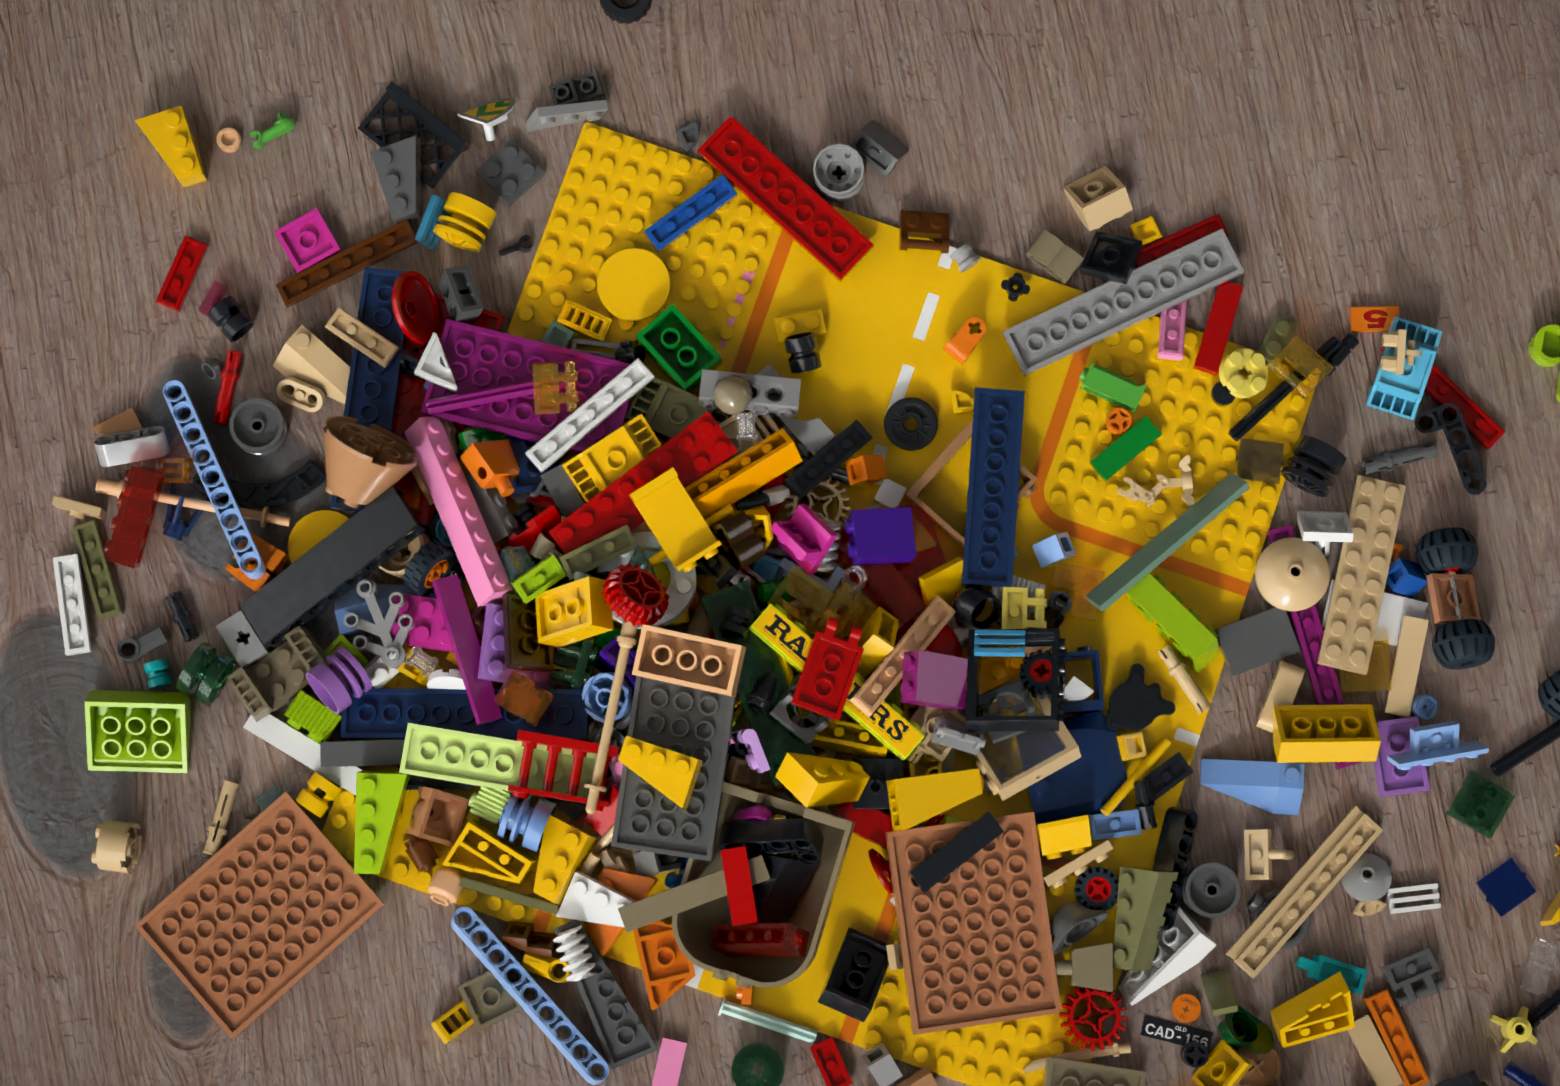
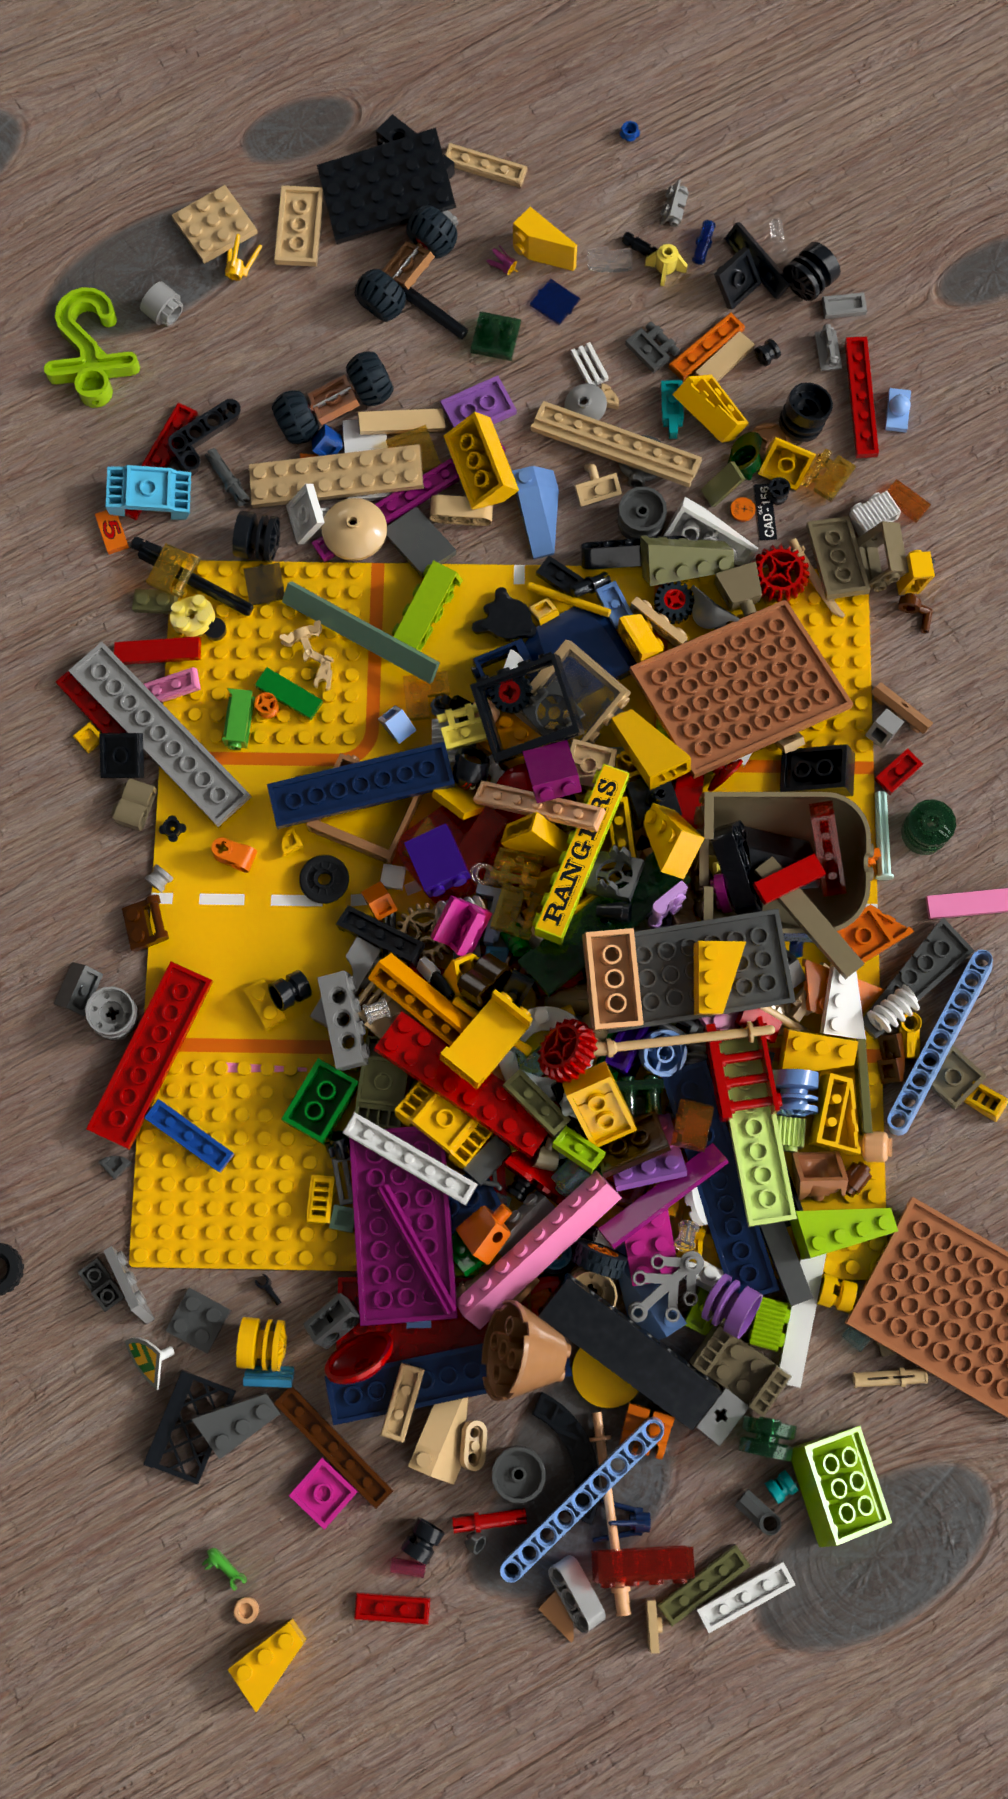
camera: 105 degrees left, 5 degrees down
tan brick [91,820,142,874] -> none
clear orange tile [156,458,193,484] -> none
black pin [165,591,199,643] -> none
black tile [399,348,423,379] -> none
white tile [414,332,458,393] -> none
clear yellow plate [532,361,579,415] -> none
tan arm [580,851,601,879] -> none
yellow tile [597,248,671,322] -> none
dark tan hair [714,375,753,415] -> none
black wheel [722,605,754,638] -> none
red tile [790,617,864,721] -> none
black tile [908,811,1004,893] -> none
light grey hinge [931,717,986,756] -> none
dark azure tile [974,629,1026,657] -> none
tan slope [1063,166,1133,231] -> none
tan pin [1157,644,1212,714] -> none
tan hips [1380,329,1422,375] -> none
light blue bracket [1387,721,1489,770] -> none
medium blue tile [1412,694,1438,720] -> none

